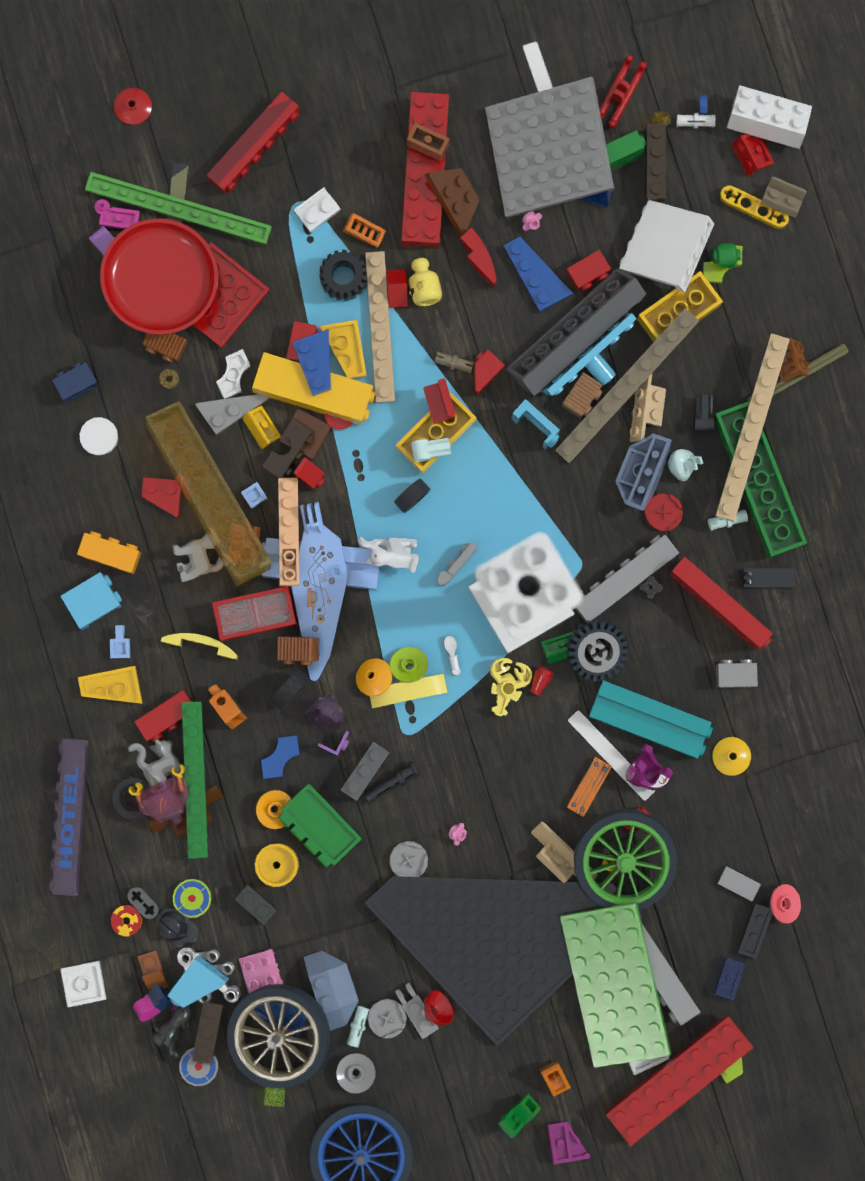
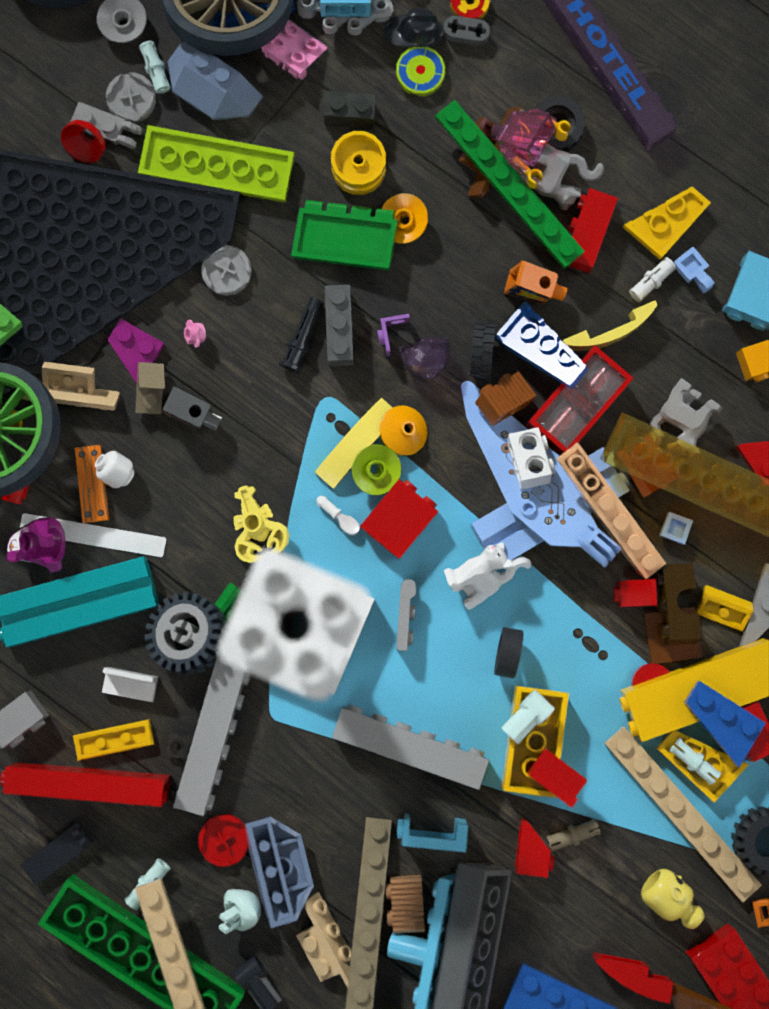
camera: 145 degrees right, 0 degrees up
blue tile [261,736,300,779] -> none
red slope [386,269,408,308] -> none
red cone [530,666,553,696] -> none
none -> yellow tile [73,719,155,761]
none -> white head [95,451,134,488]
none -> white panel [102,667,158,702]
none -> magenta wing [108,318,165,383]
none -> dark tan slope [135,362,165,414]
none -> lime plate [138,125,295,203]
none -> dark grey torso [162,387,222,431]
none -> light grey brick [332,704,489,790]
none -> red panel [360,479,439,560]
none -> wing [494,300,588,390]
none -> white brick [508,427,555,490]
none -> white pin [629,257,676,302]
none -> light aqua pin [670,738,721,785]

